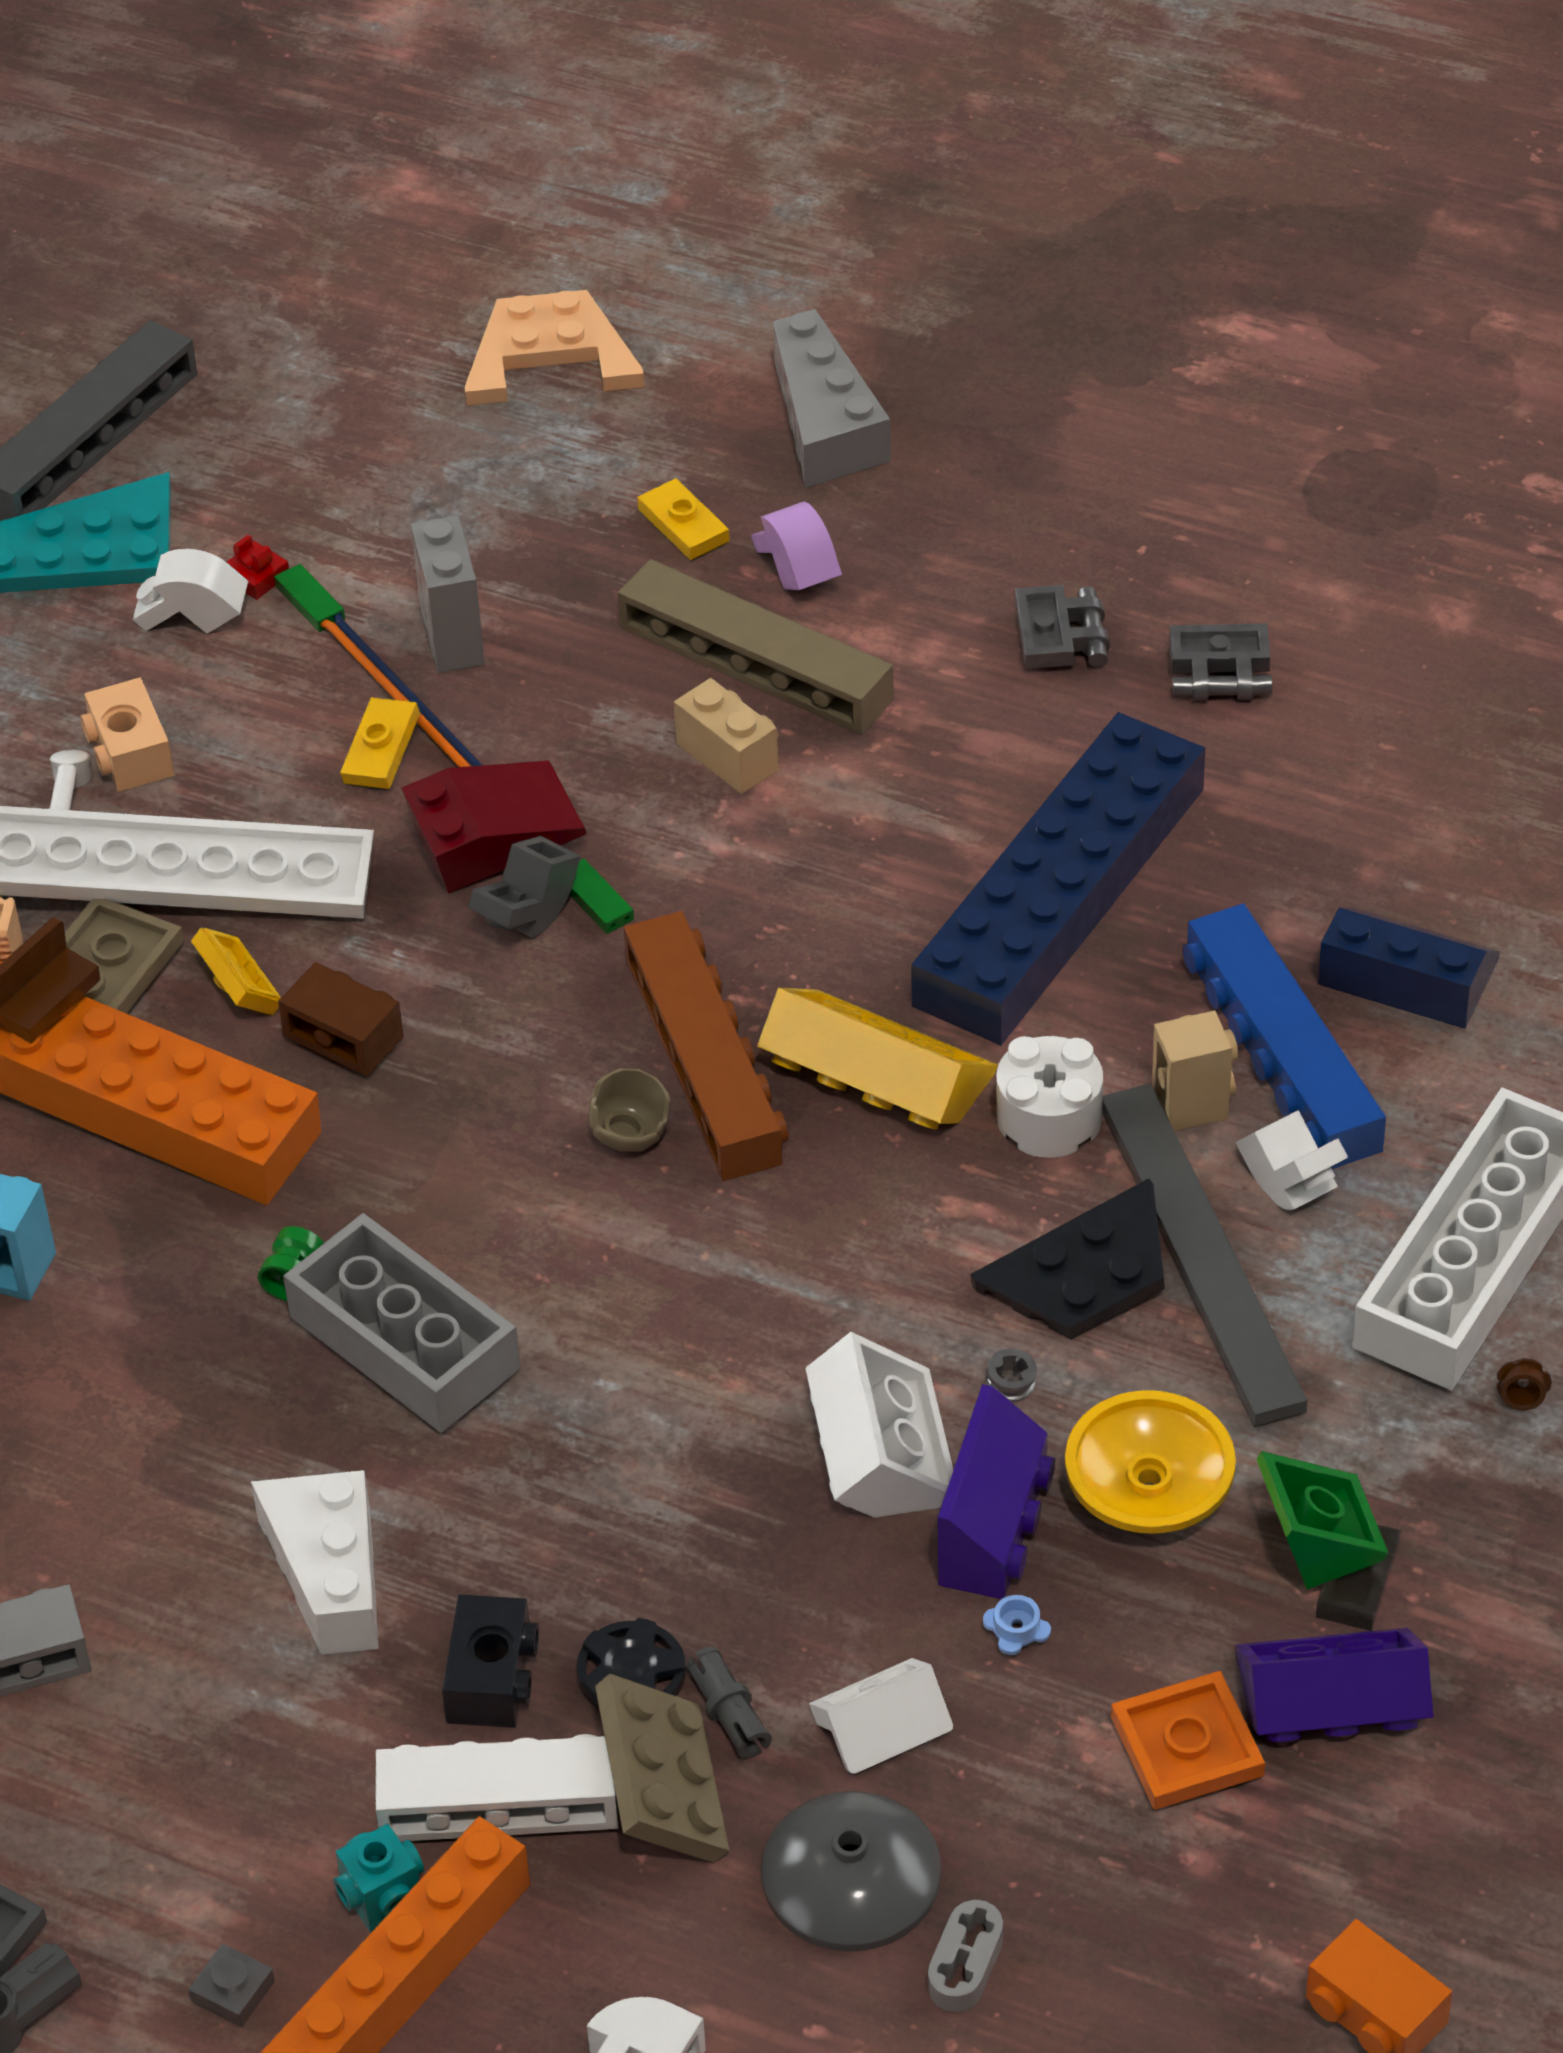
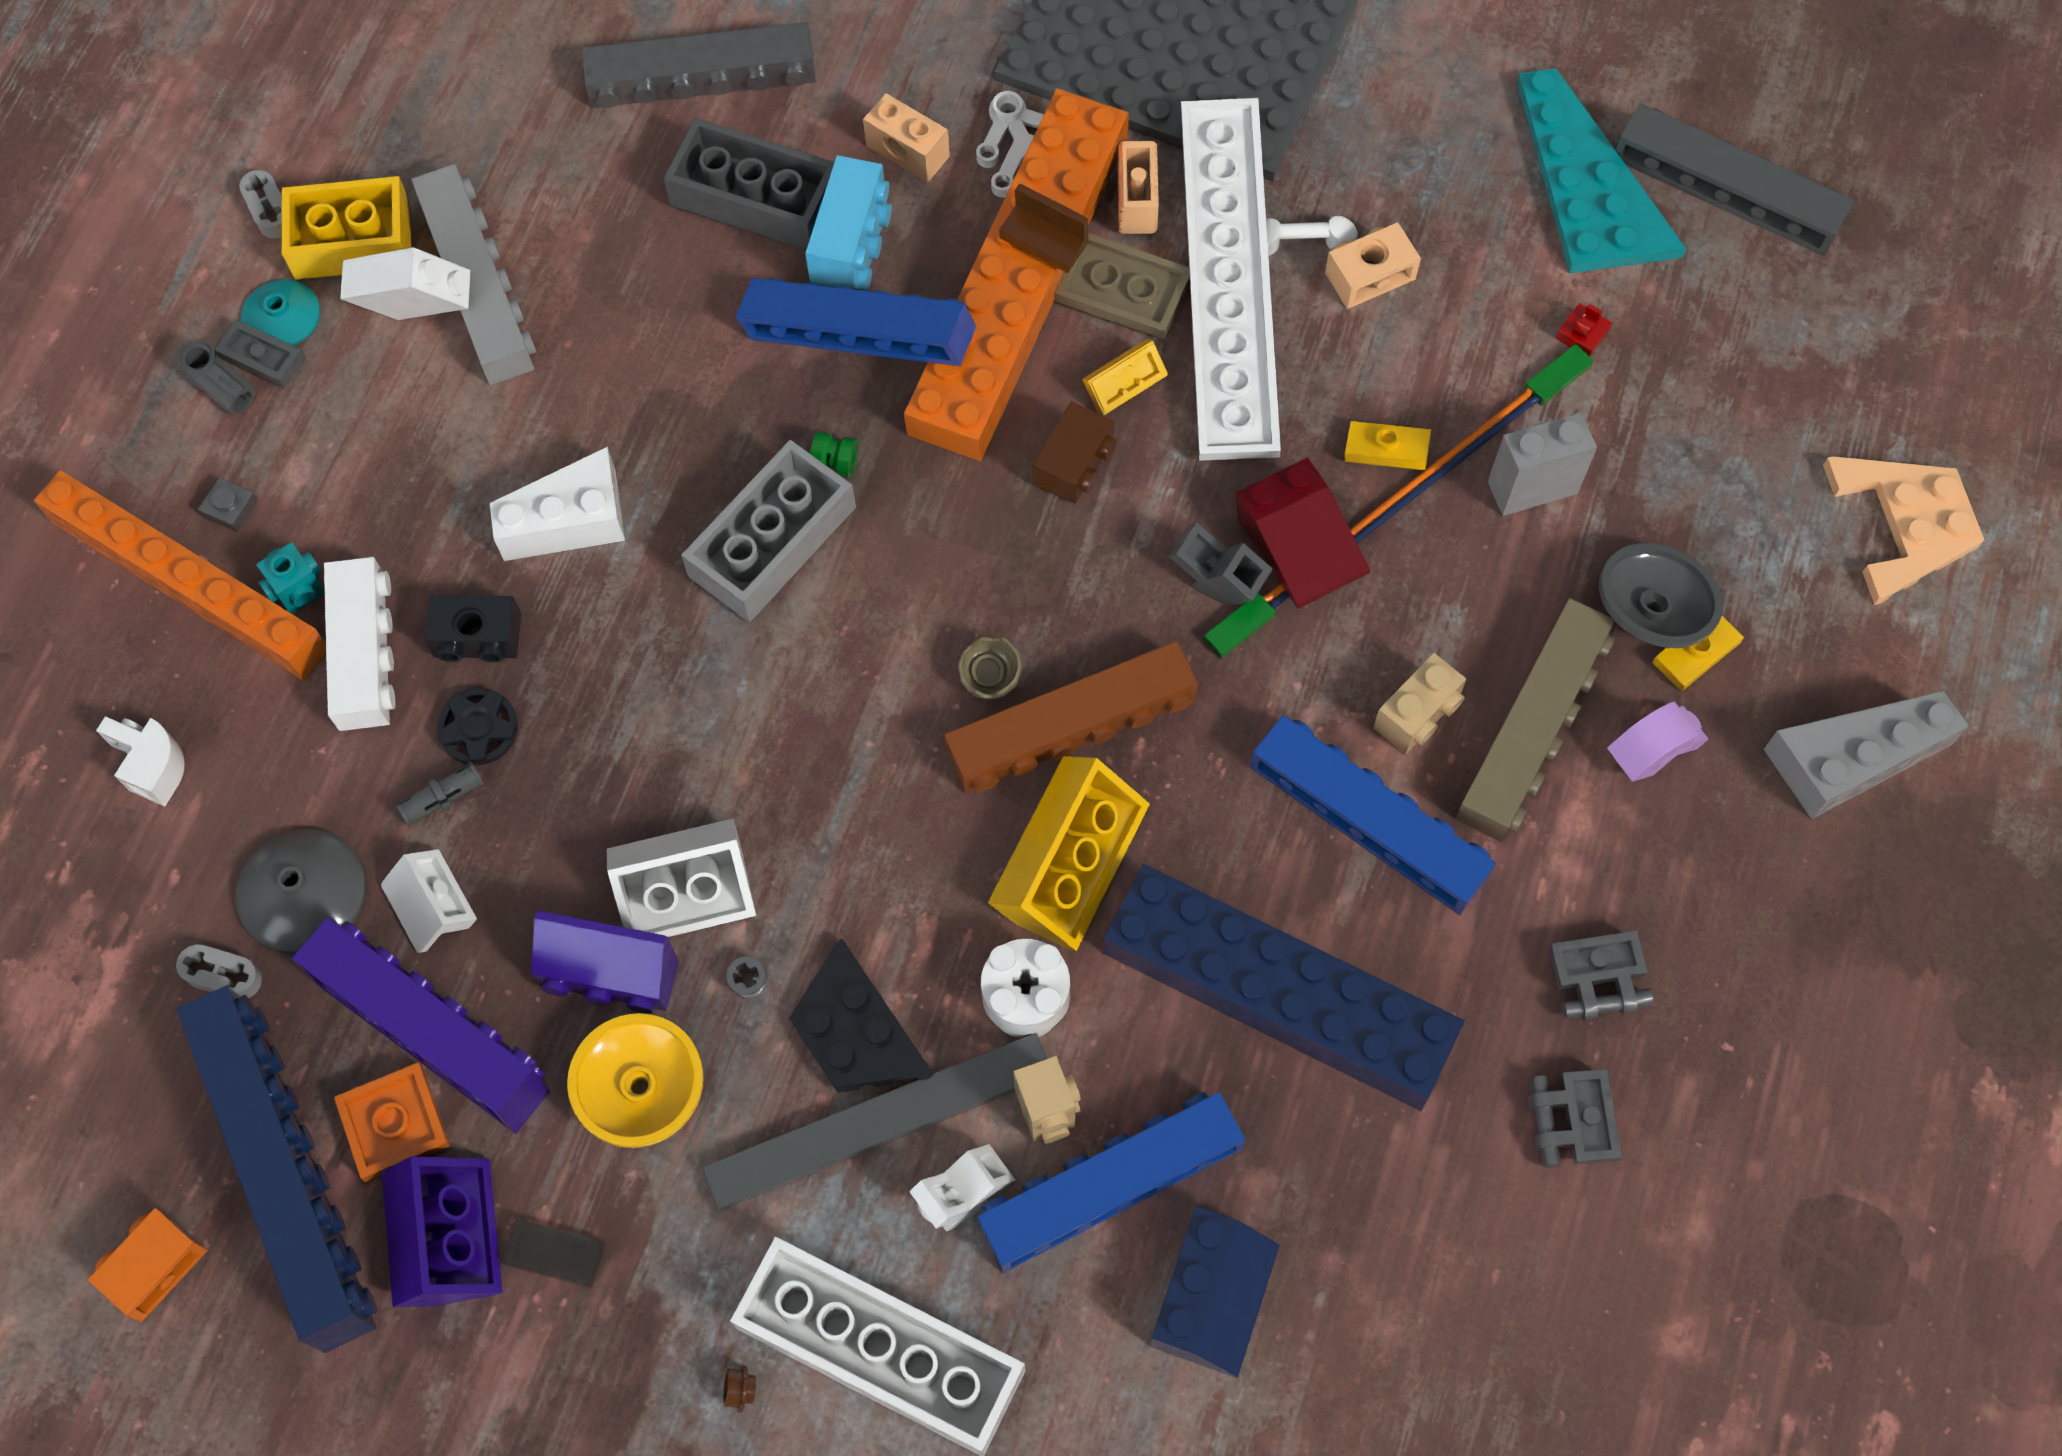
camera: 85 degrees right, 20 degrees up
white brick [133,549,248,634] -> none
dark tan plate [595,1674,729,1863] -> none
light blue plate [983,1595,1051,1655] -> none
green slope [1256,1451,1389,1590] -> none
none -> dark blue brick [176,985,378,1353]
none -> dark purple brick [291,917,550,1134]
none -> blue brick [735,278,976,366]
none -> blue brick [1250,715,1496,915]
none -> dark grey dish [1599,543,1723,648]

